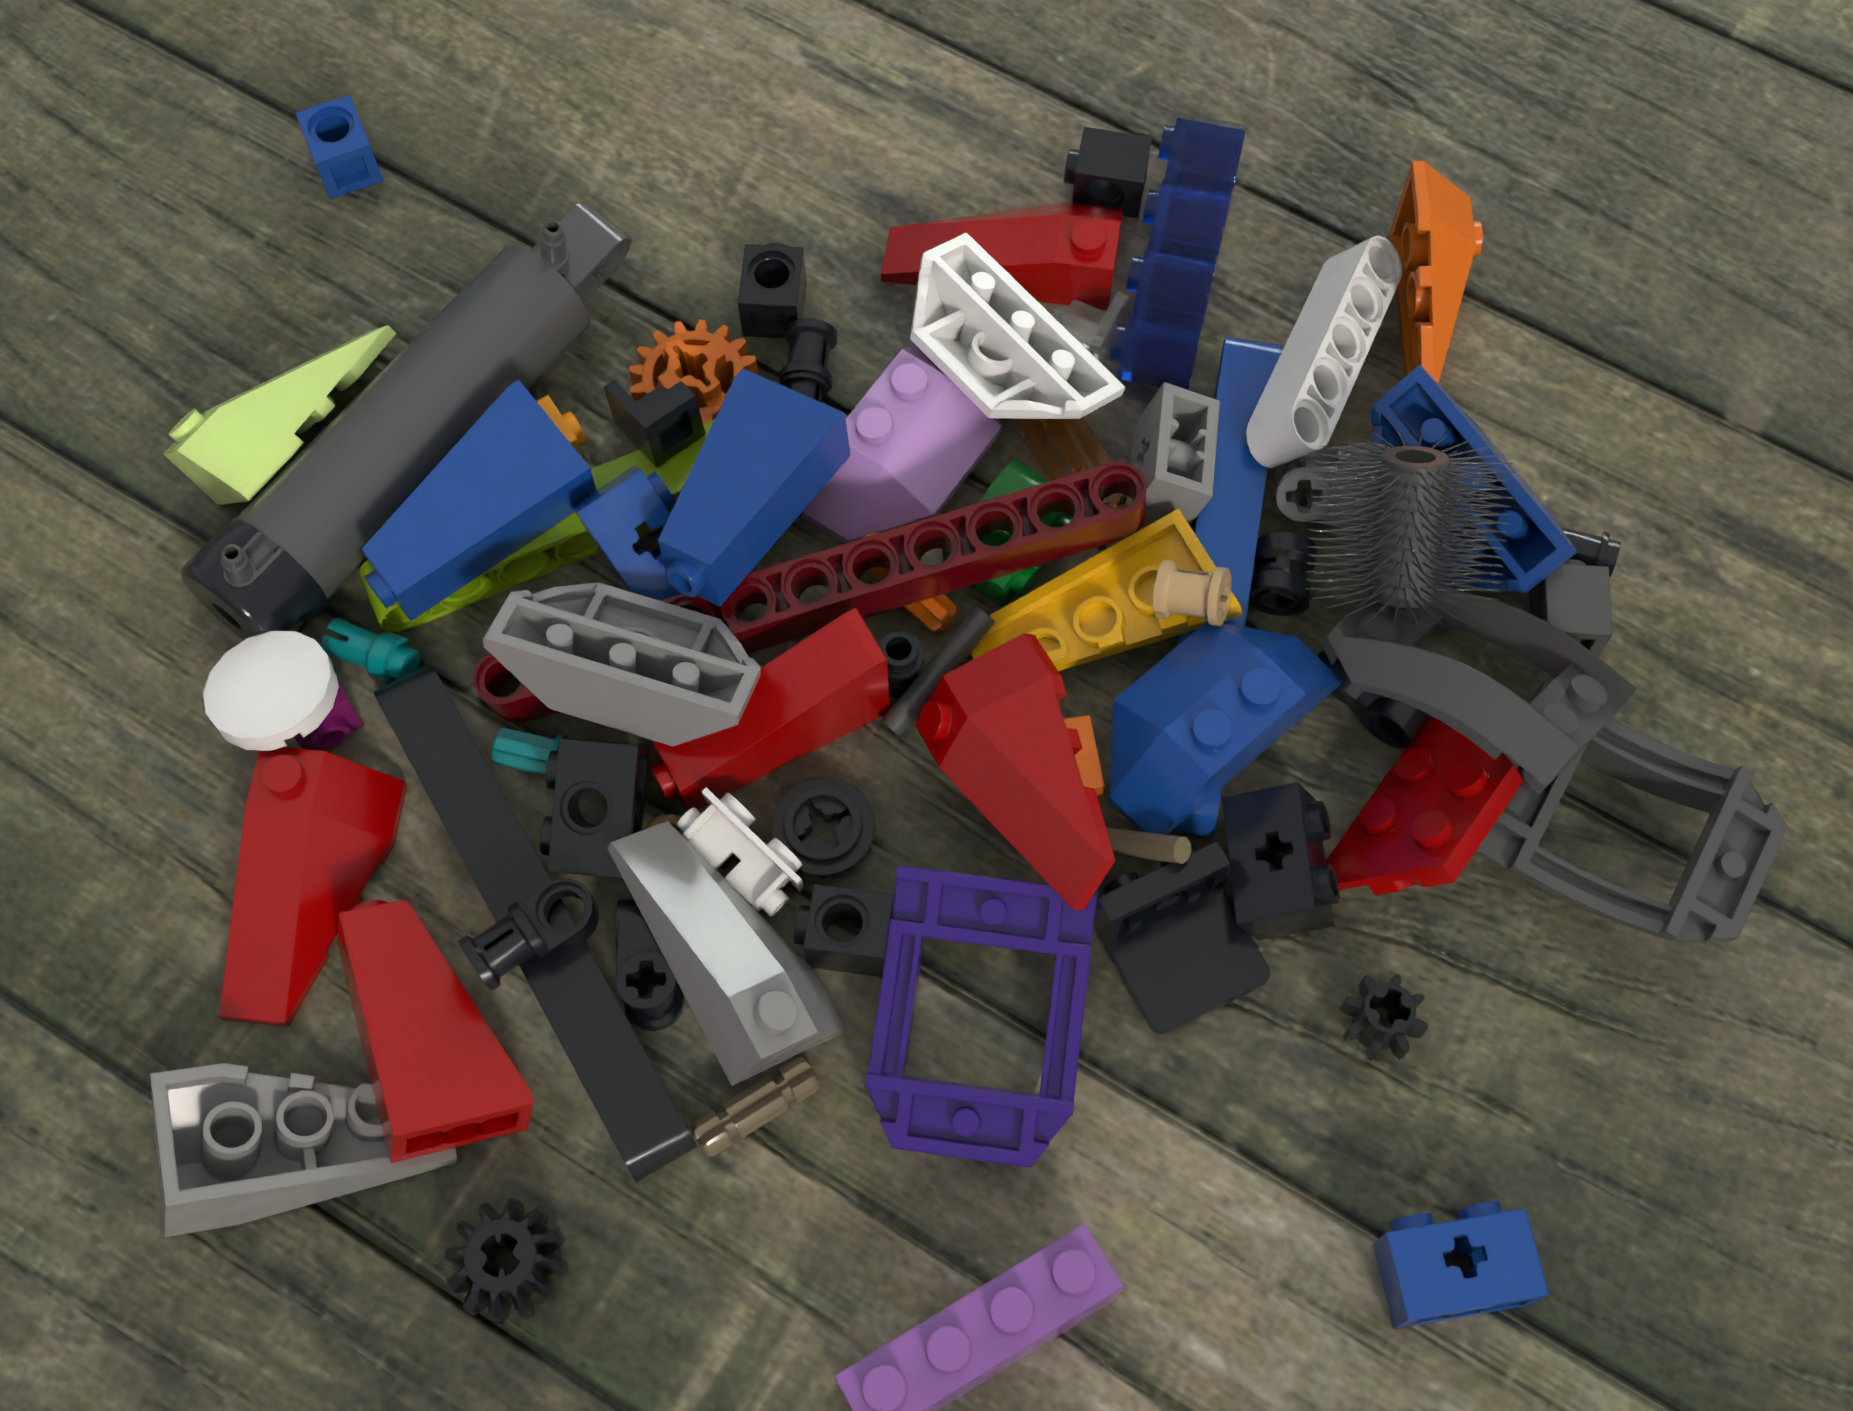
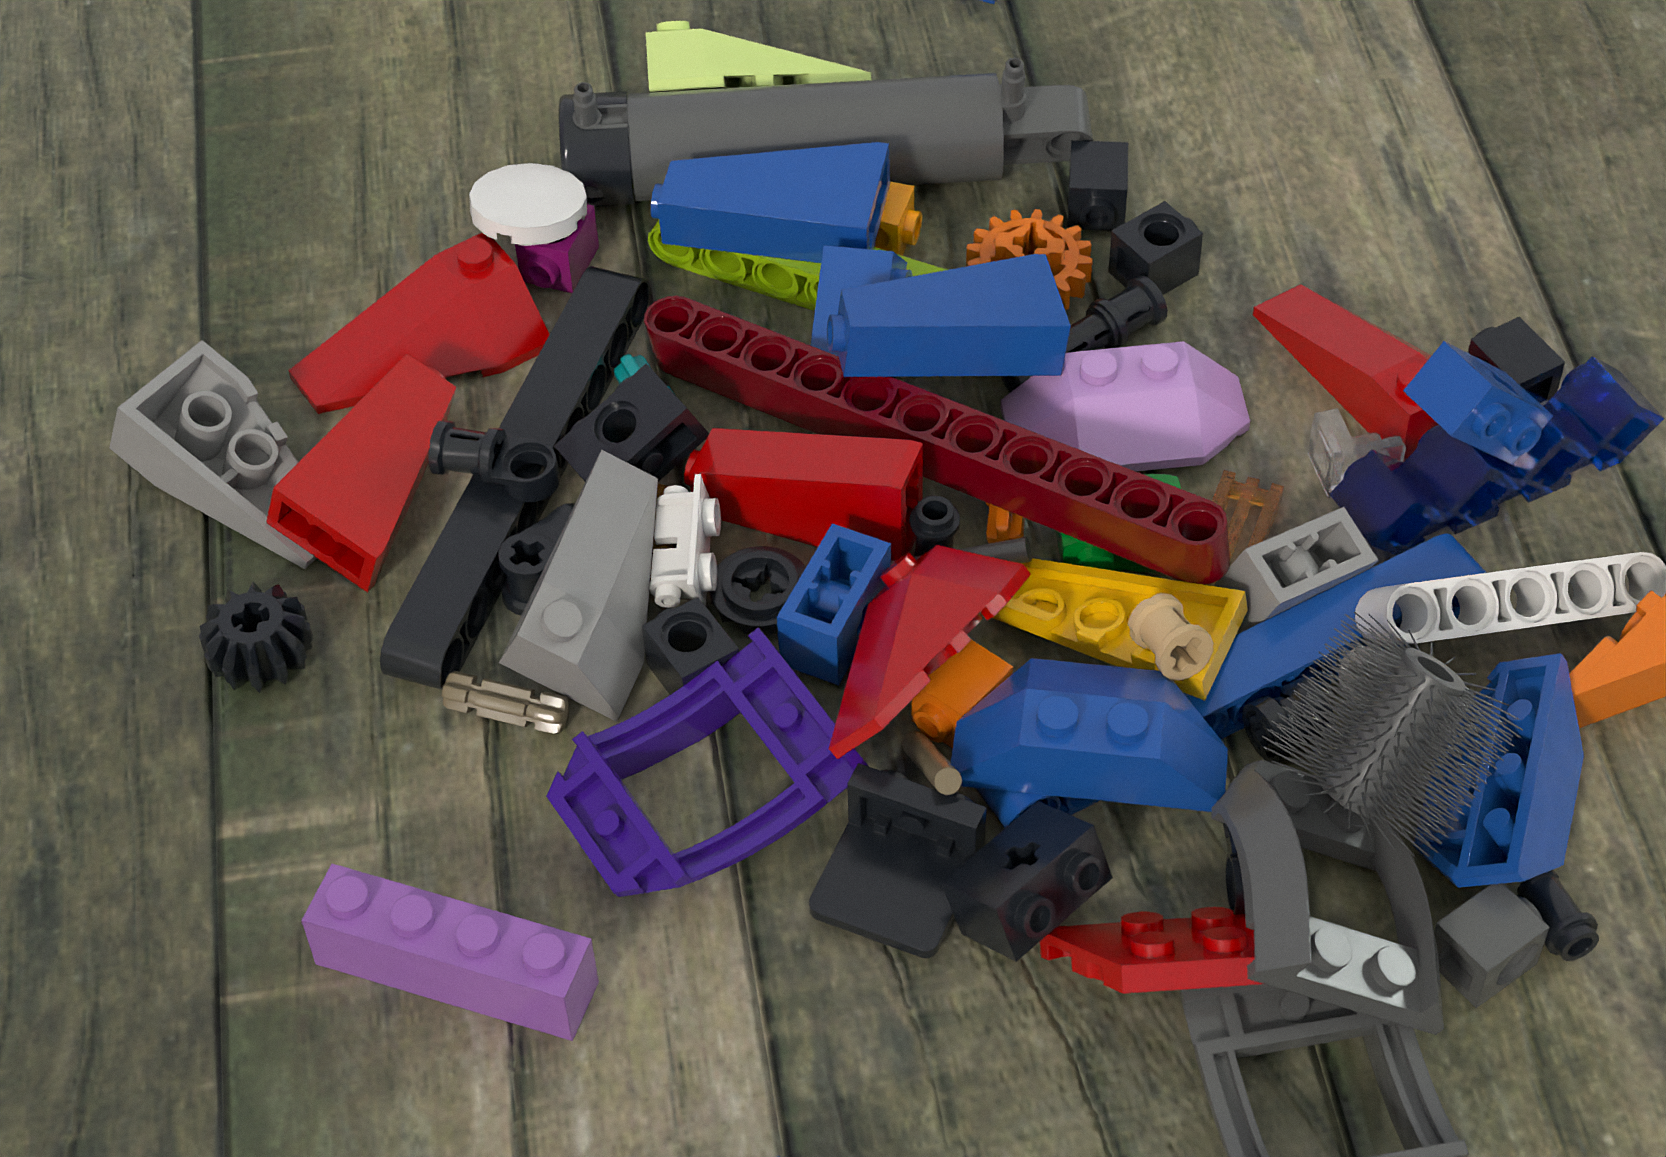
camera: 50 degrees right, 15 degrees down
teal animal [321,618,421,684] -> none
light grey wedge [483,582,761,747] -> none
black panel [604,380,706,467] -> none
white wedge [910,233,1125,419] -> none
black gear [1340,974,1429,1061] -> none
none -> blue brick [777,524,891,685]
none -> black brick [1067,140,1128,231]
none -> blue brick [1403,341,1553,464]

